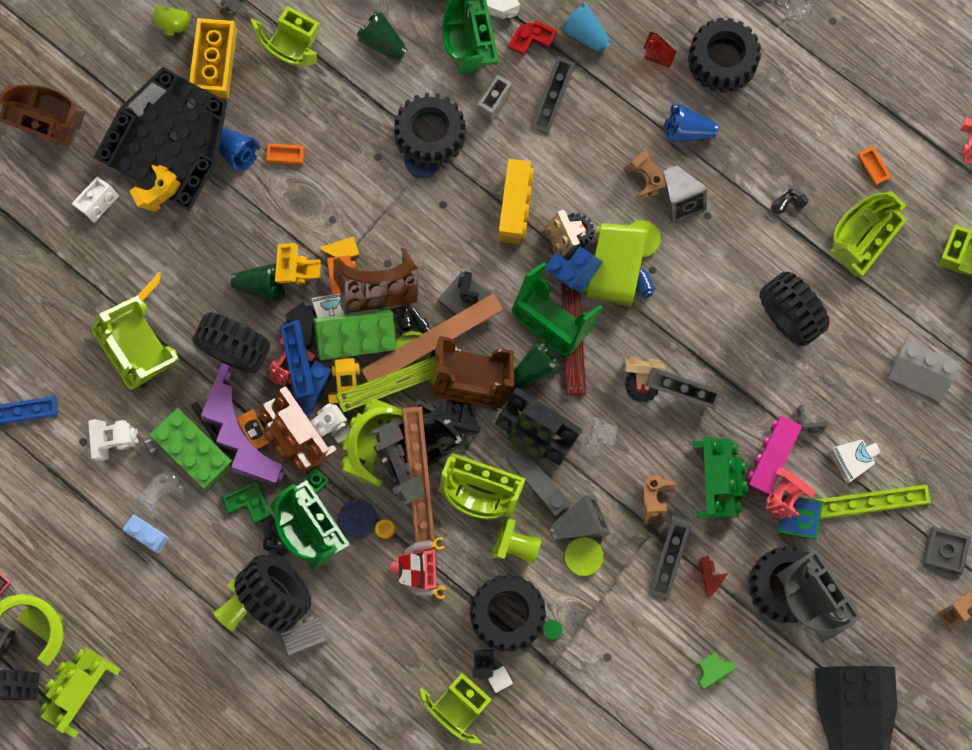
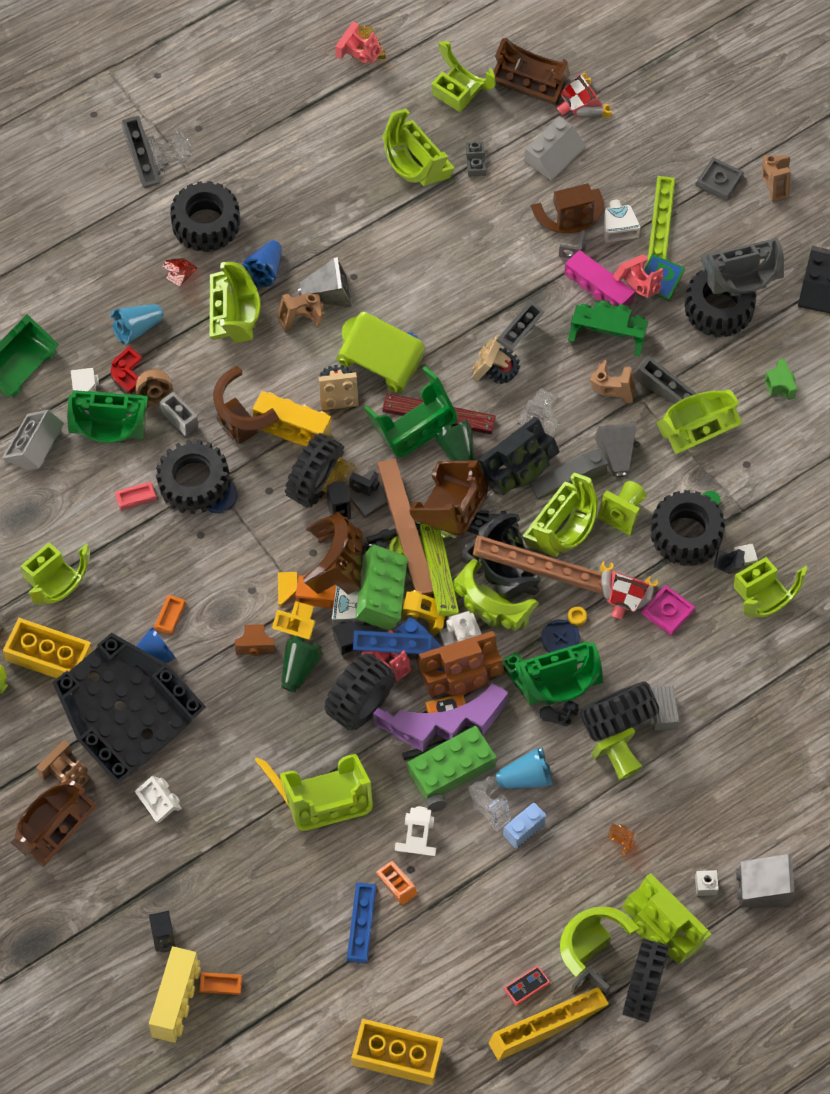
camera: 75 degrees left, 15 degrees down
yellow tile [130,165,181,212] -> none
green tile [221,481,273,524] -> none
dark green cone [357,11,408,60] -> none
dark grey wedge [371,420,425,506] -> none
dark grey slope [531,56,577,133] -> none
blue brick [545,246,603,293] -> none
lime tile [564,537,603,576] -> none
clear red slope [699,556,728,598] -> none
black tyre [759,271,830,346] -> none
black piece [771,189,809,214] -> none
orange tile [857,146,892,186] -> none
none -> medium nougat tile [36,740,90,787]
none -> coral tile [115,482,157,511]
none -> medium nougat cylinder [136,369,174,406]
none -> lime piece [210,262,261,344]
none -> reddish brown piece [213,366,279,444]
none -> dark orange brick [235,624,275,656]
none -> black tyre [285,433,344,508]
none -> clear yellow wing [322,457,355,493]
none -> black brick [327,481,351,520]
none -> orange slope [376,861,418,905]
none -> dark grey slope [466,141,486,176]
none -> dark azure cone [496,747,553,789]
none -> reddish brown piece [531,183,604,233]
none -> clear orange bracket [608,823,636,857]
none -> dark pink tile [641,585,696,636]
none -> lime piece [656,389,743,454]
none -> white plate [695,870,719,896]

